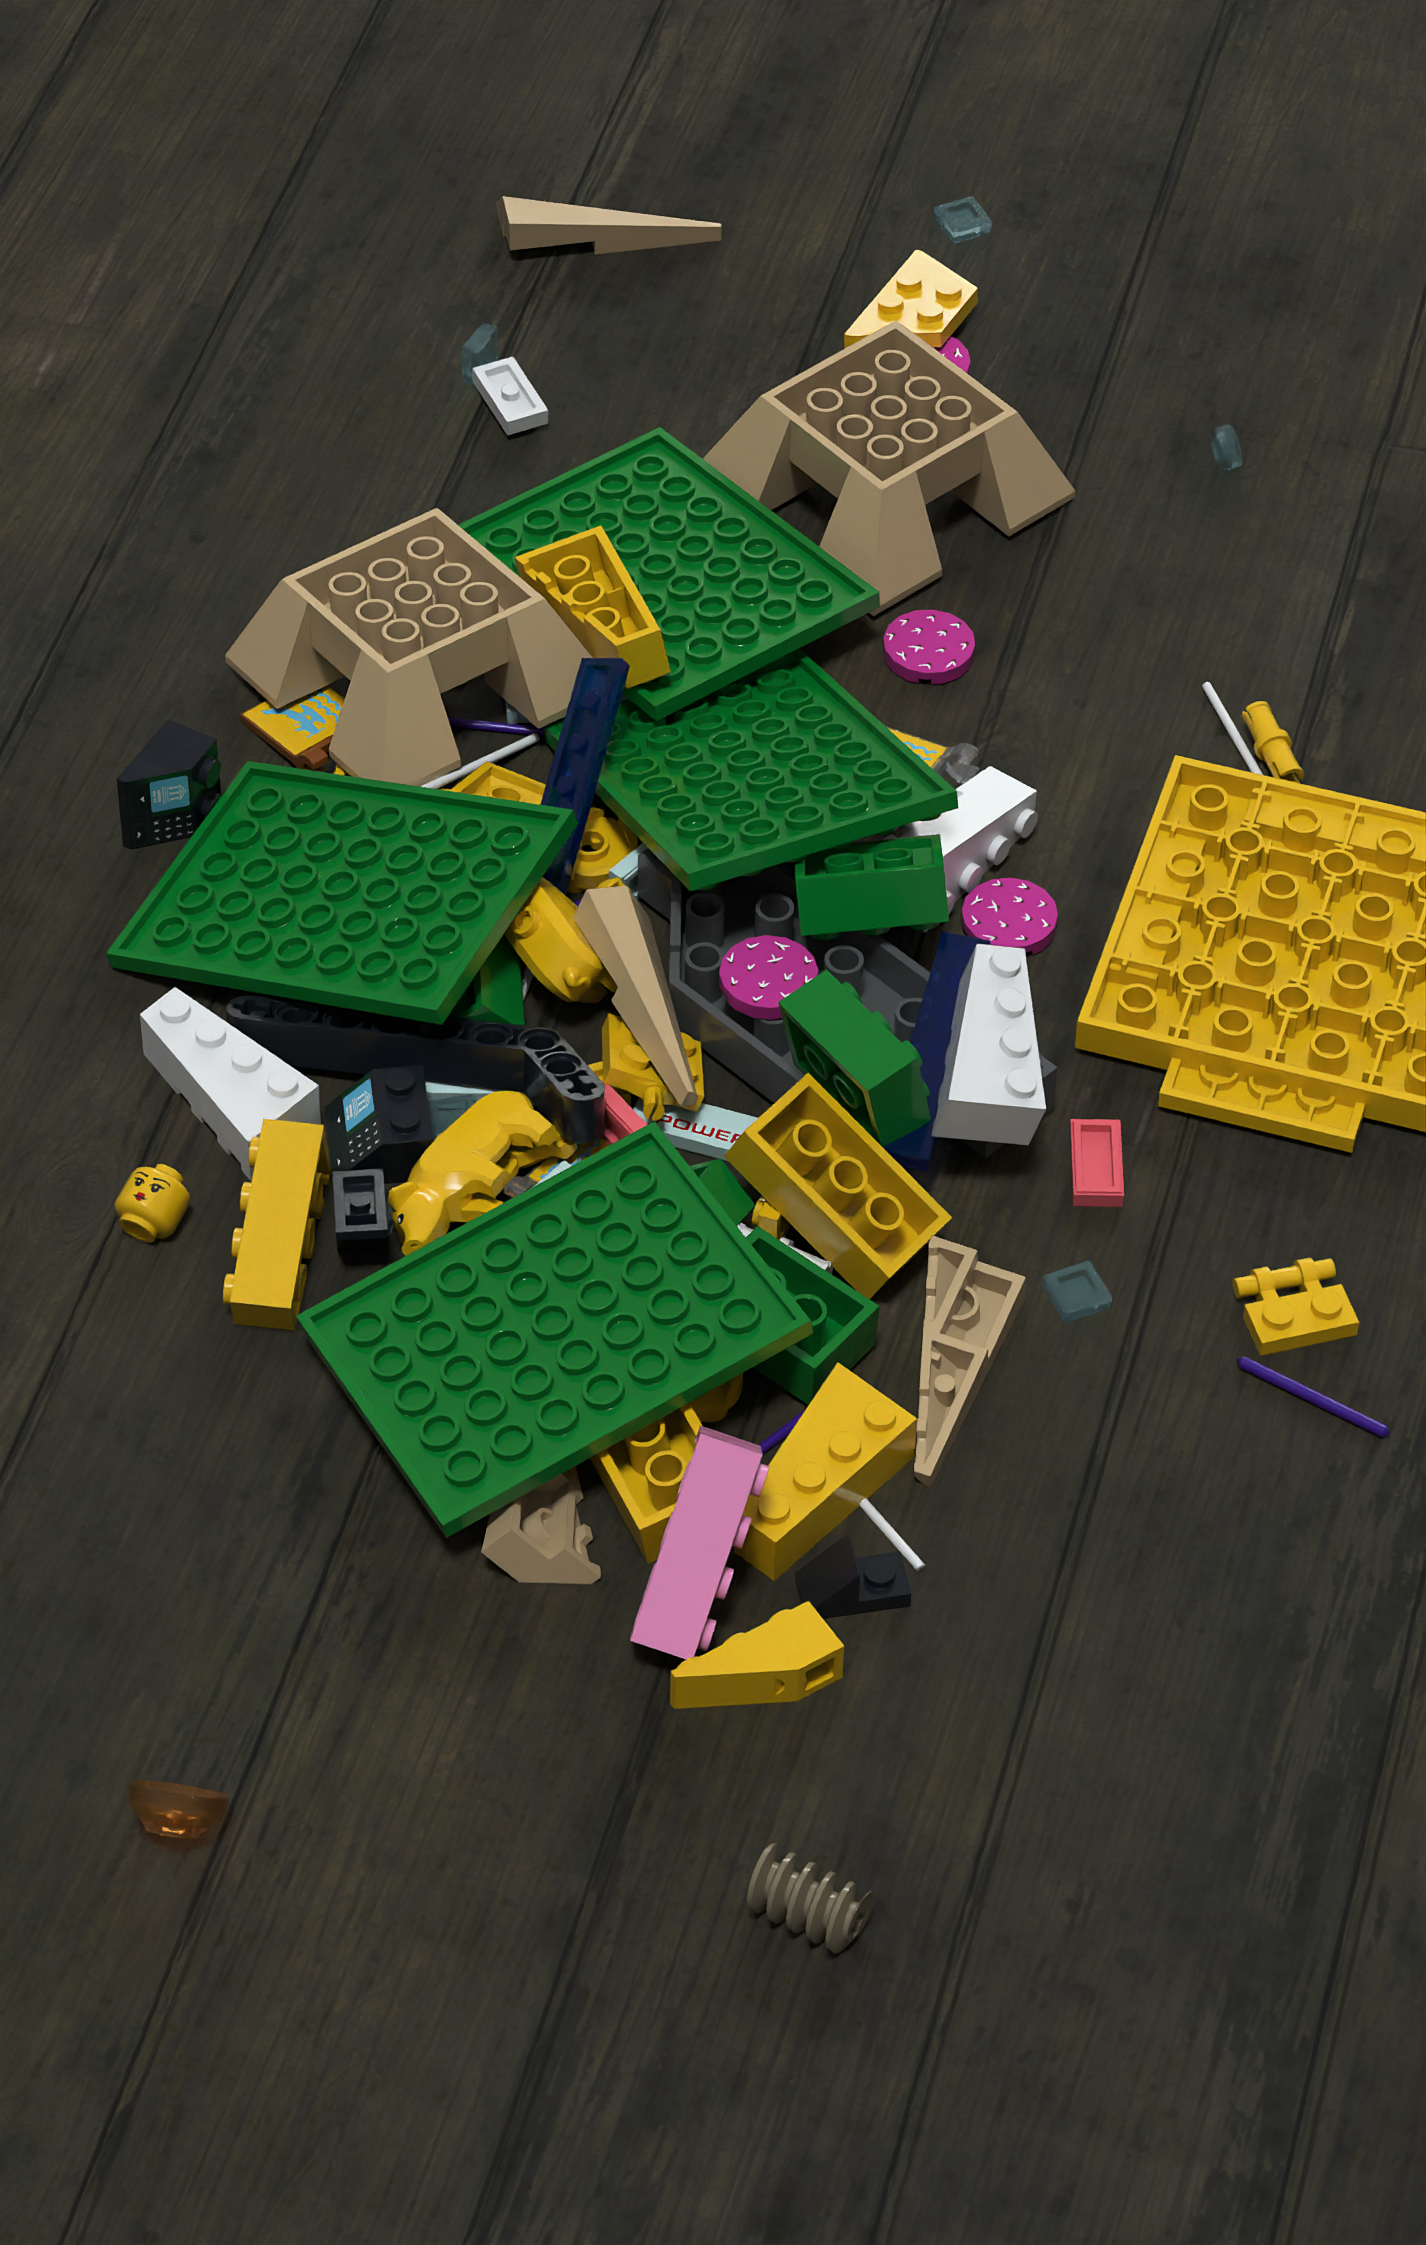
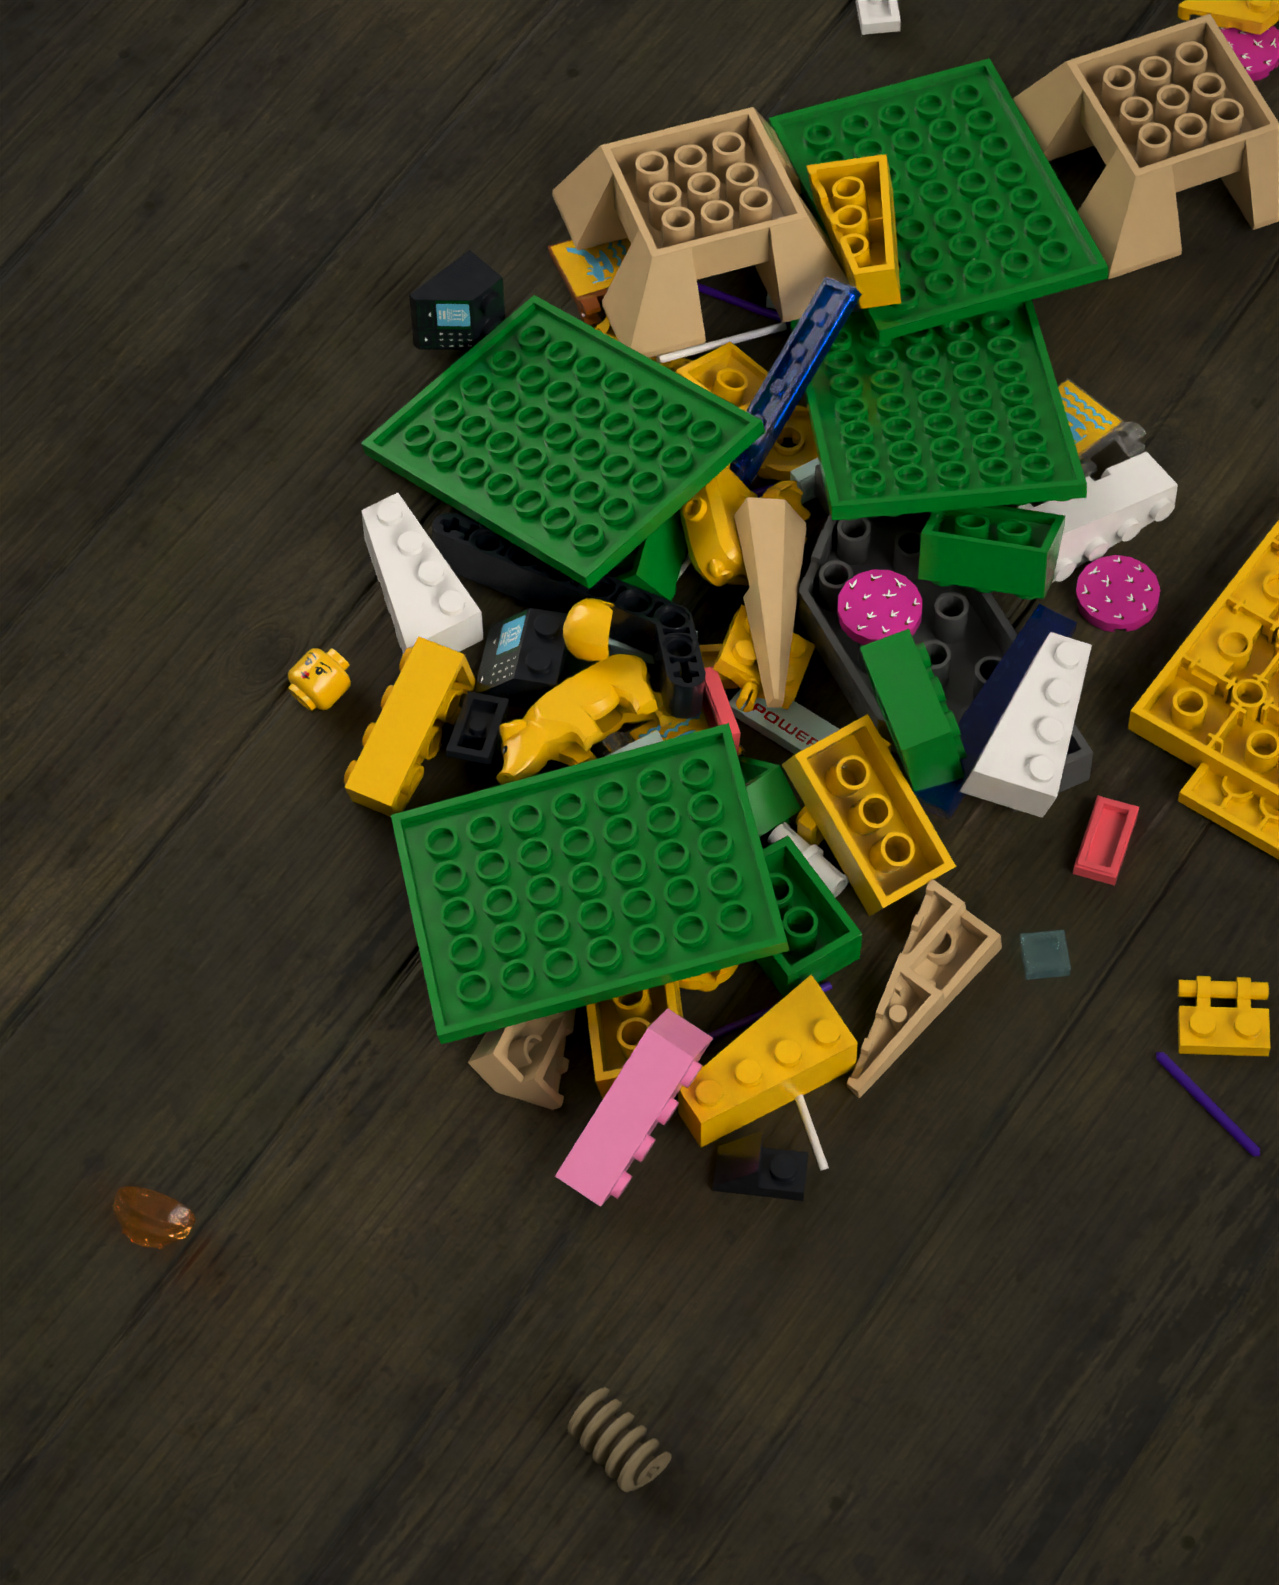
camera: 20 degrees right, 10 degrees up
yellow slope [670,1601,844,1709] -> none
dark pink tile [883,609,975,684] -> none
none -> yellow hair [563,598,615,661]

